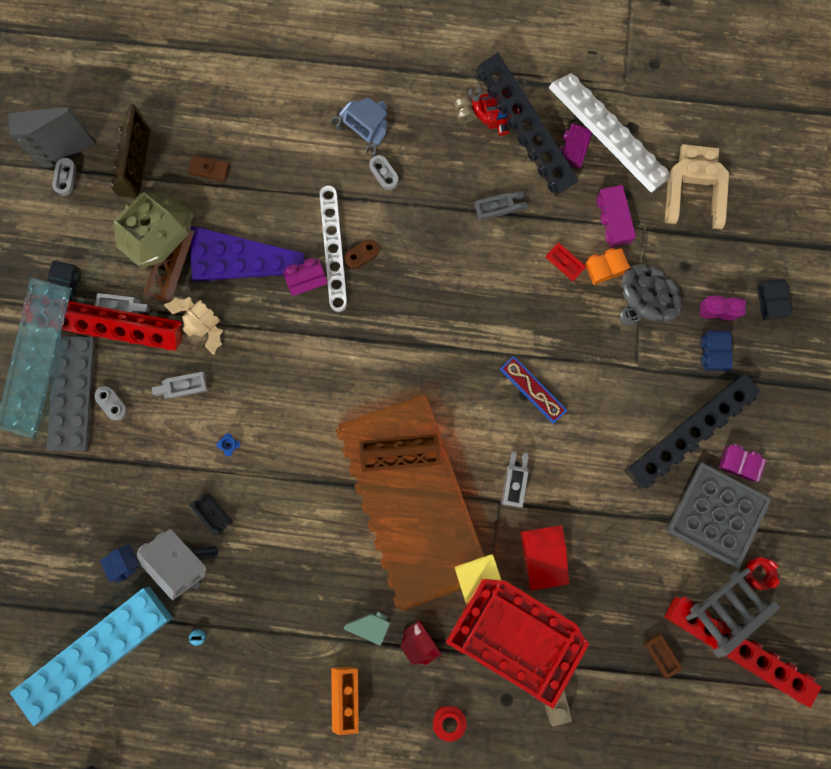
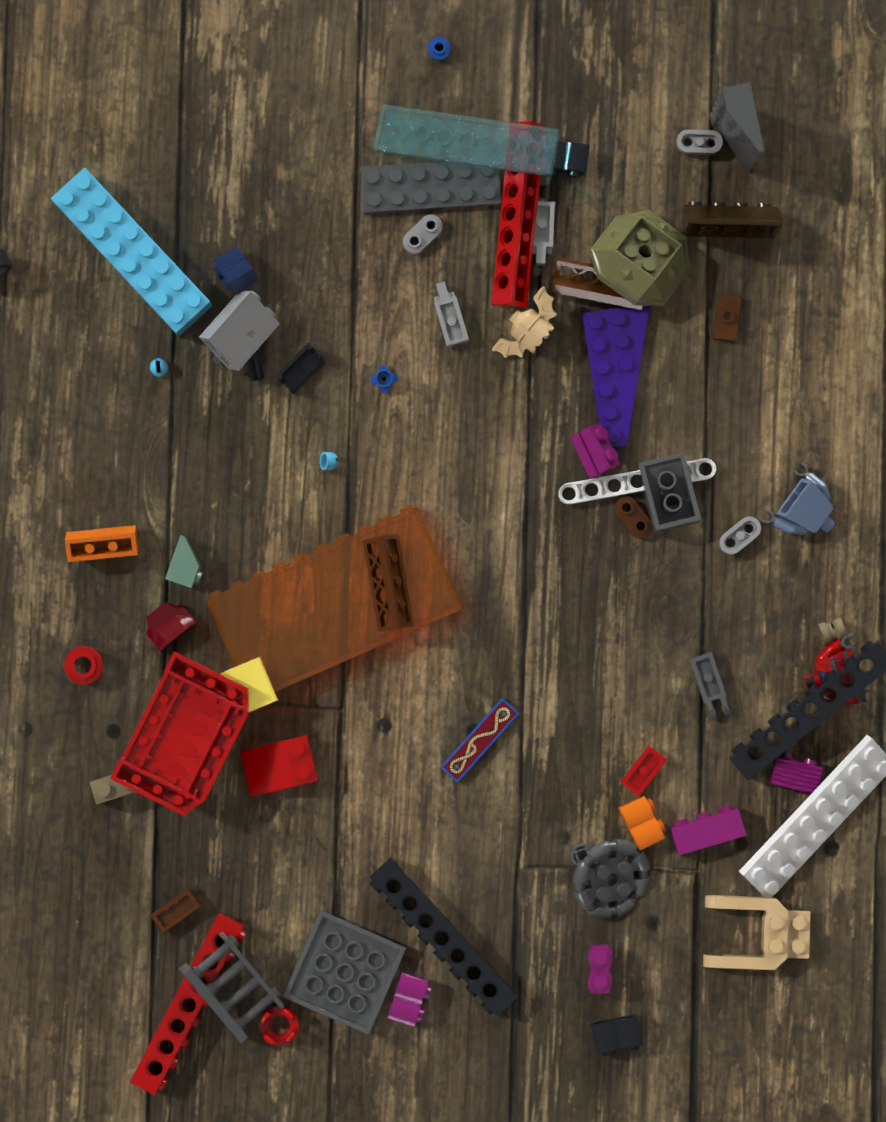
camera: 90 degrees right, 5 degrees up
light grey hinge [501,451,528,508] -> none
dark blue brick [700,331,733,371] -> none
none -> medium azure hinge [320,452,339,470]
none -> dark grey slope [638,452,701,534]

